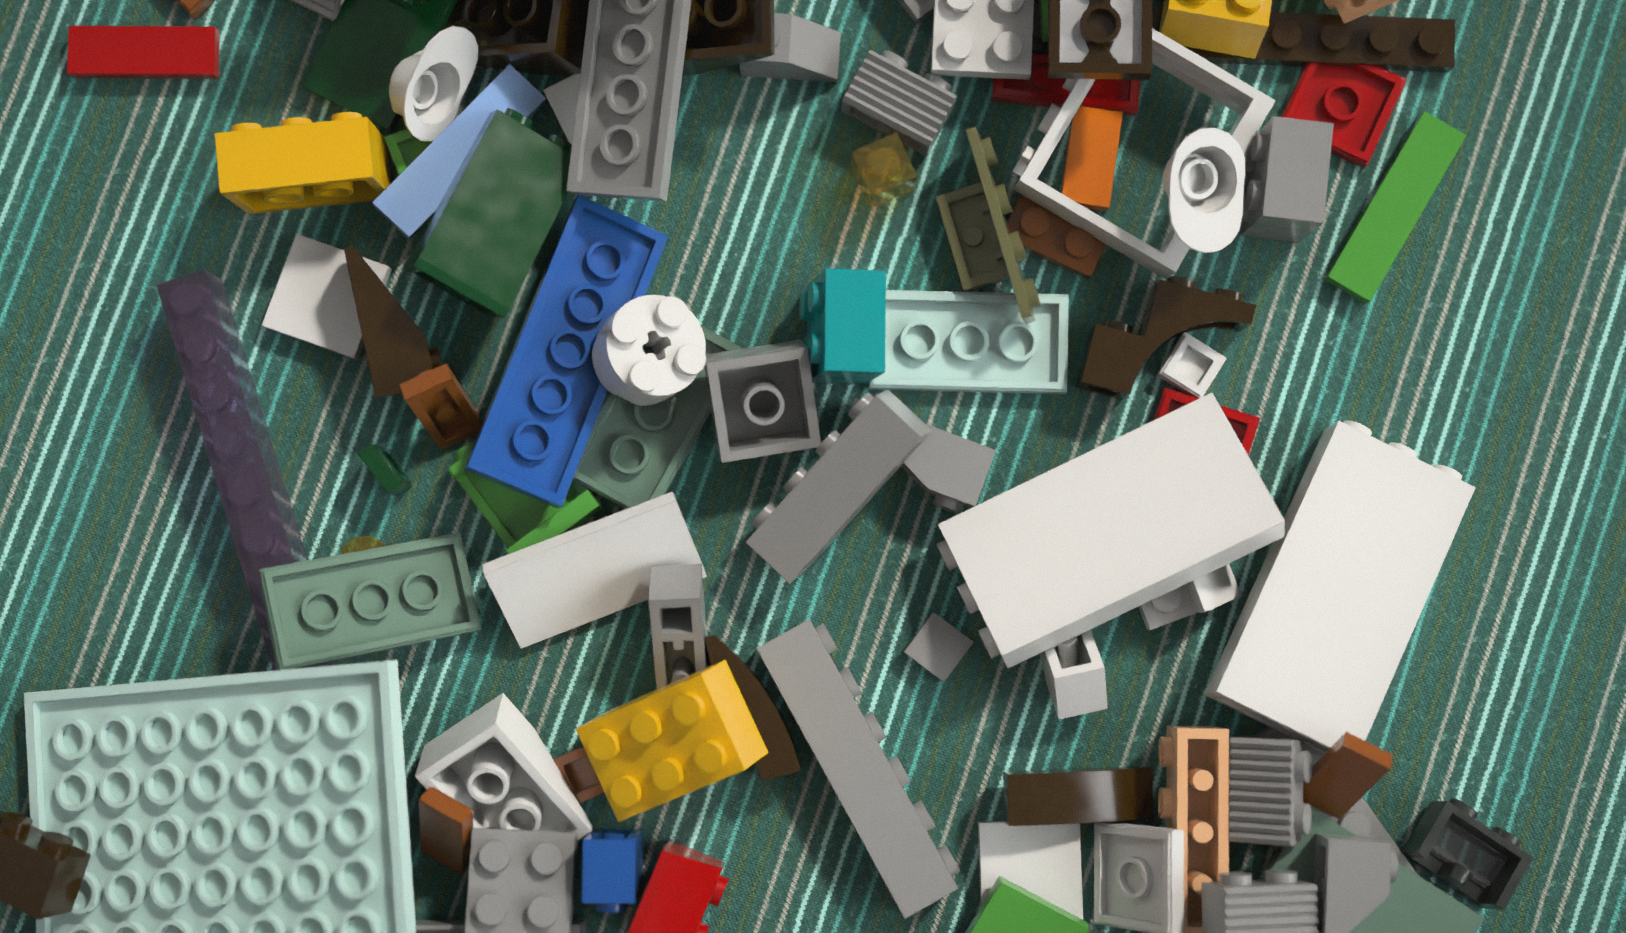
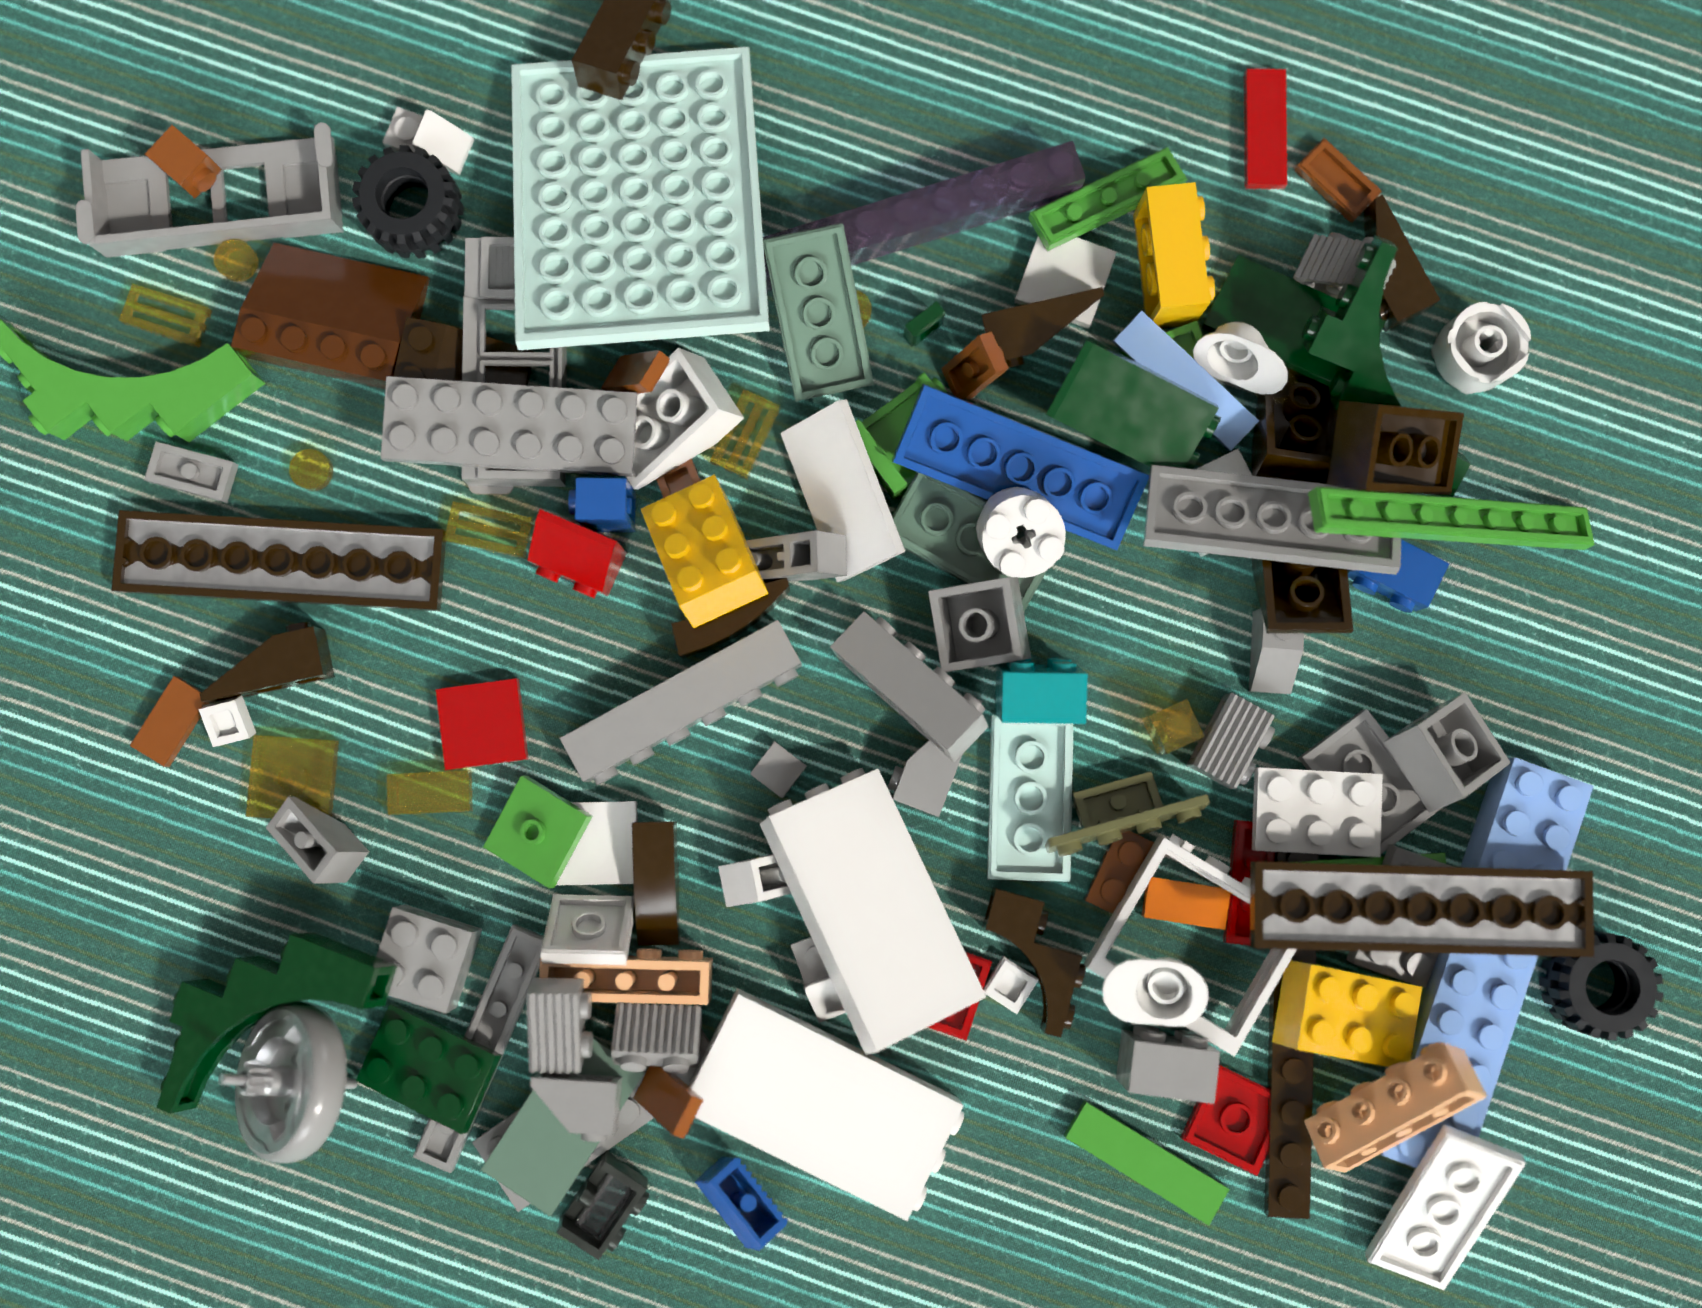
camera: 90 degrees right, 0 degrees up
none -> blue brick [695,1157,788,1251]
none -> clear yellow tile [710,389,781,480]
none -> bright green tile [1028,147,1187,252]

